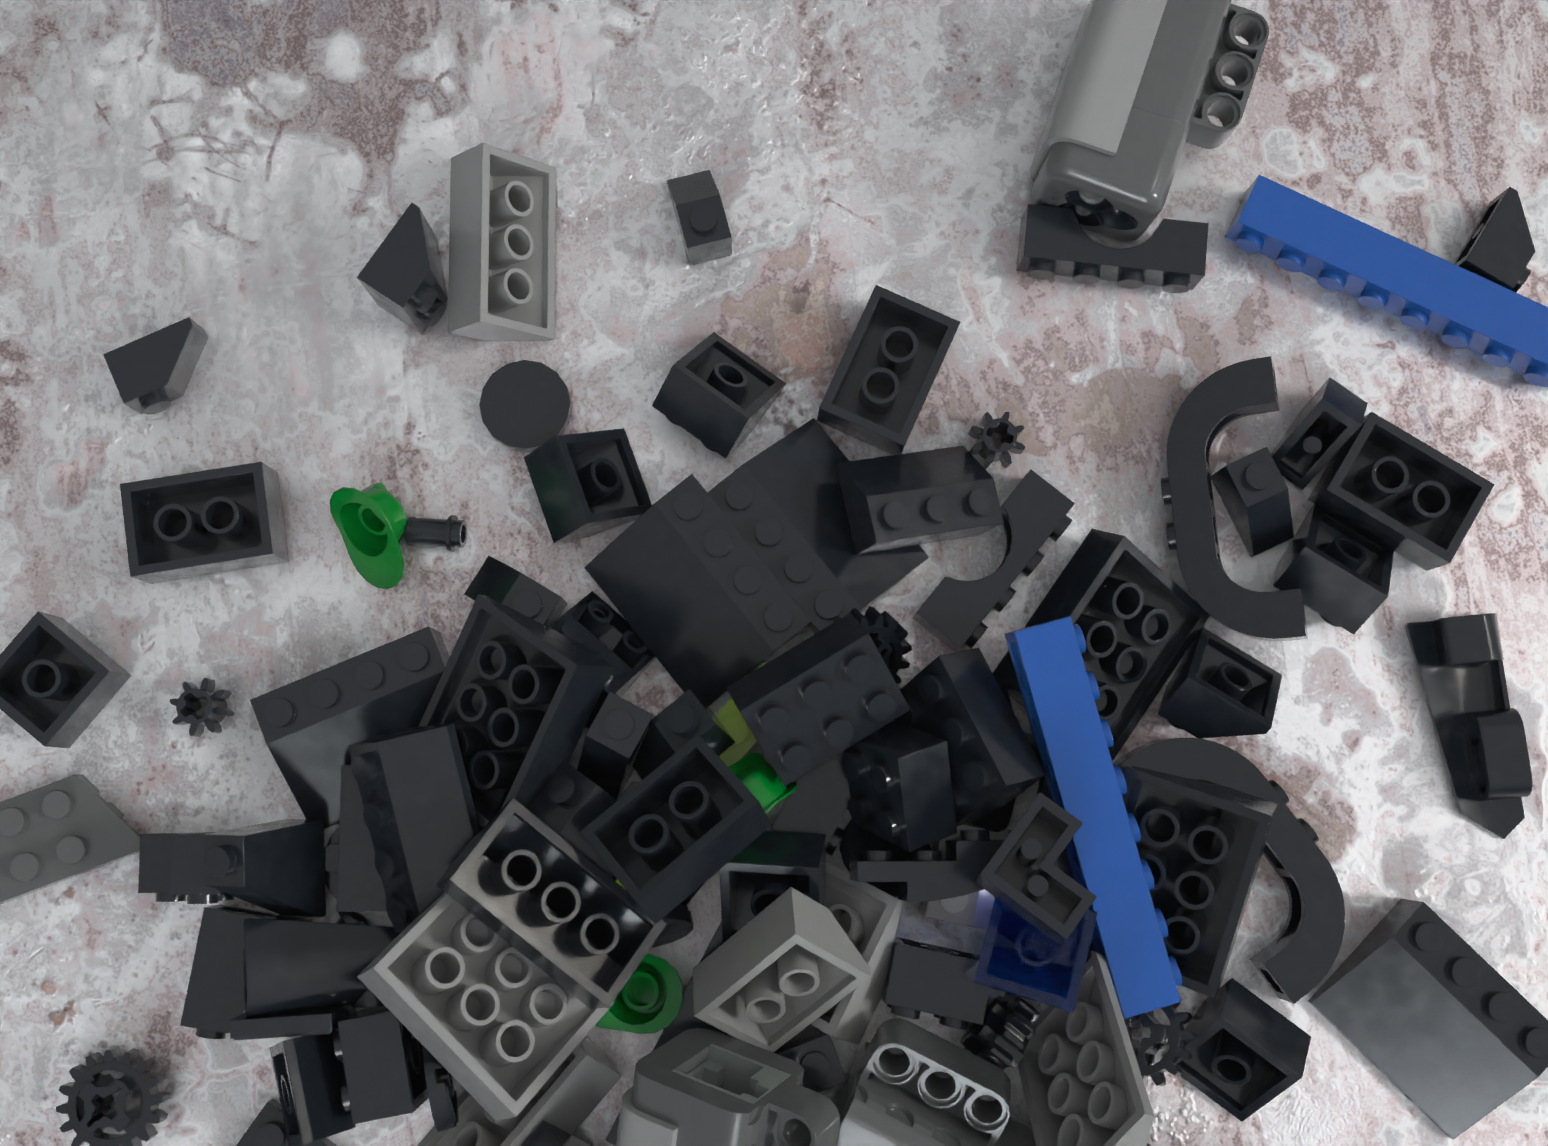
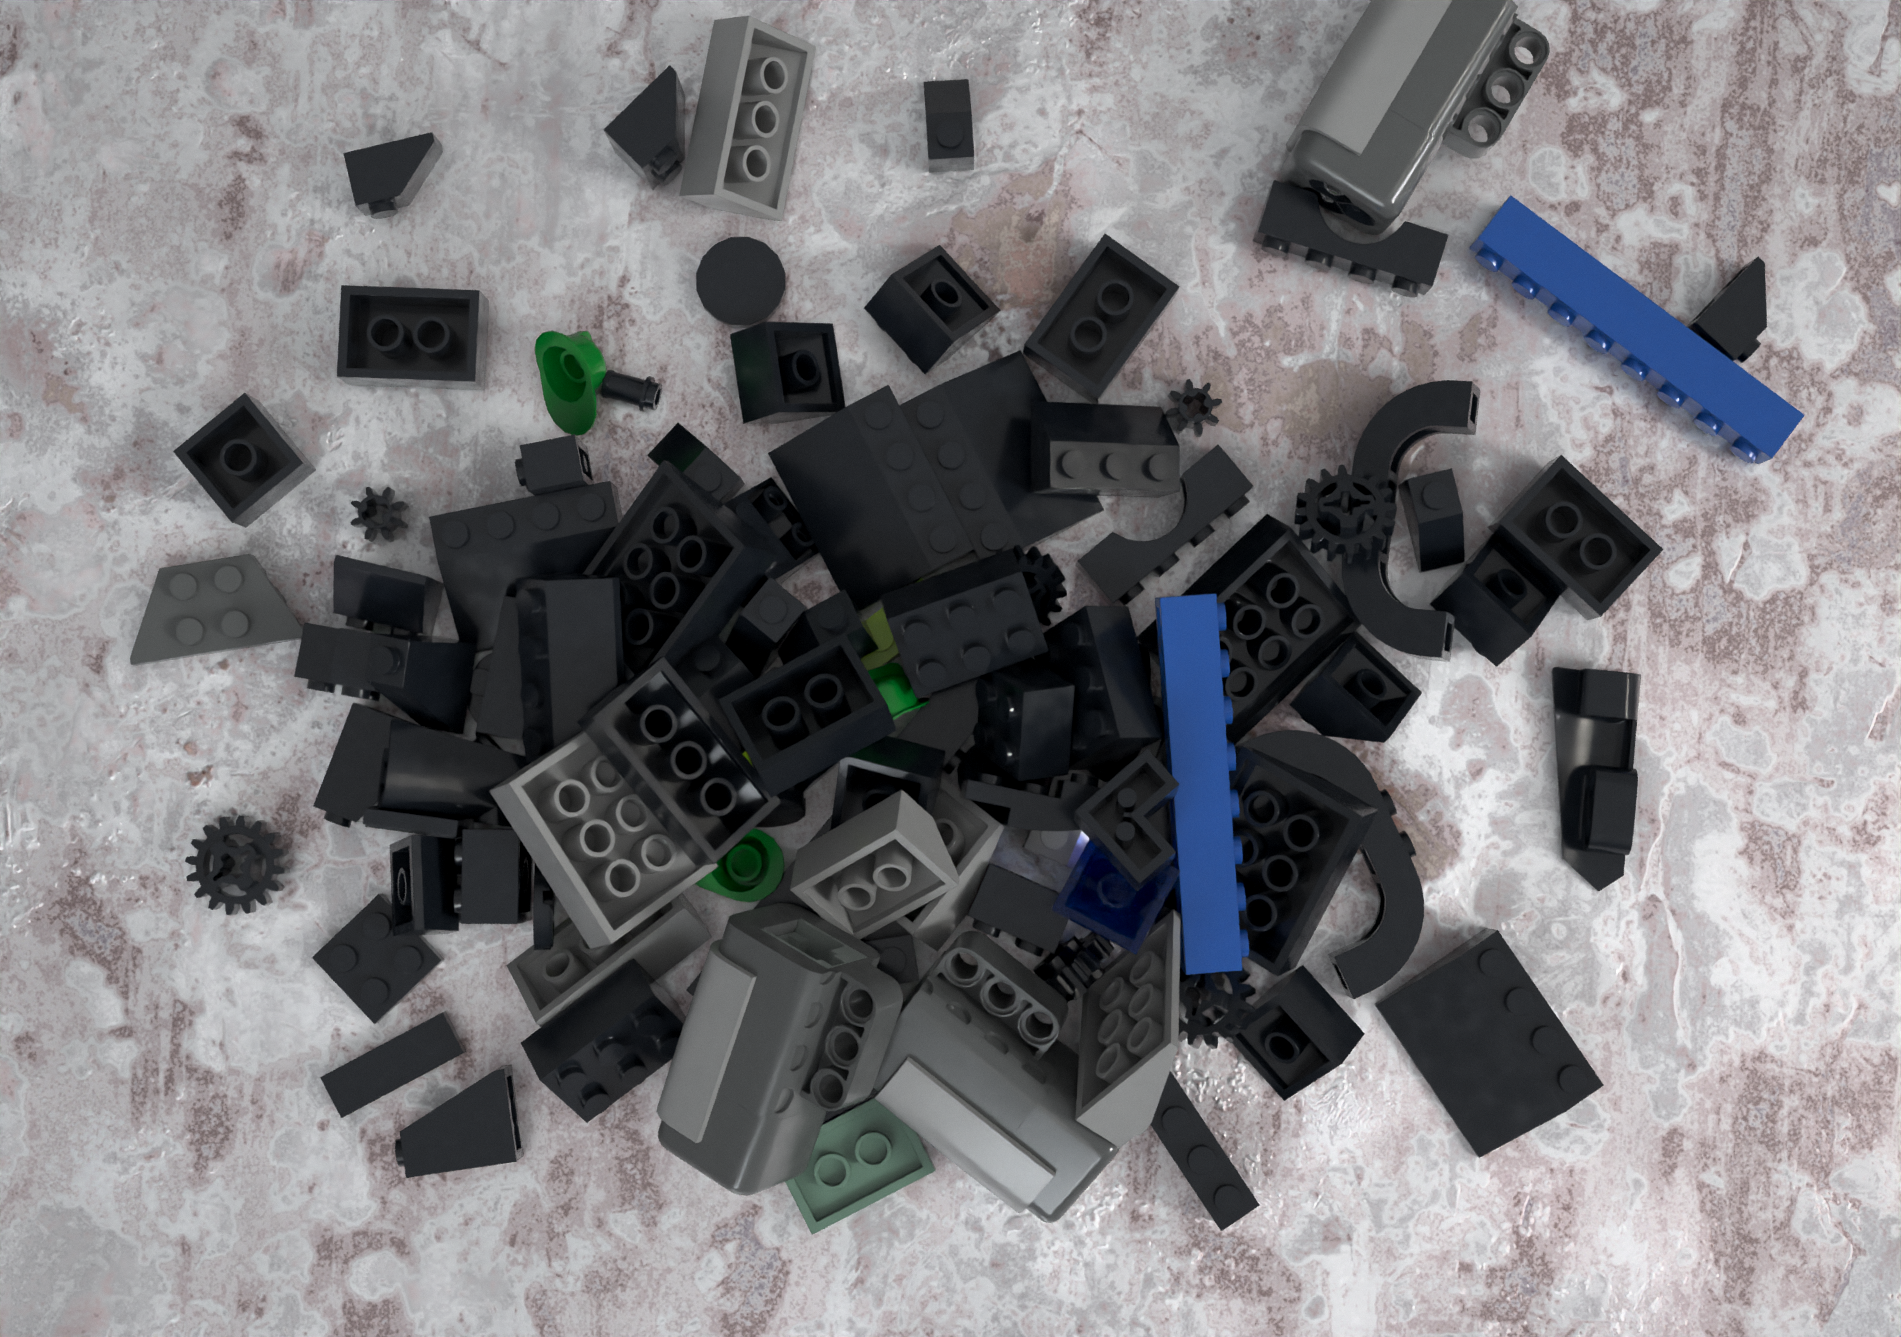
camera: 15 degrees right, 5 degrees up
black slope [1271,377,1368,490] -> none
none -> black slope [333,555,444,636]
none -> black brick [515,434,594,496]
none -> black gear [1294,465,1397,564]

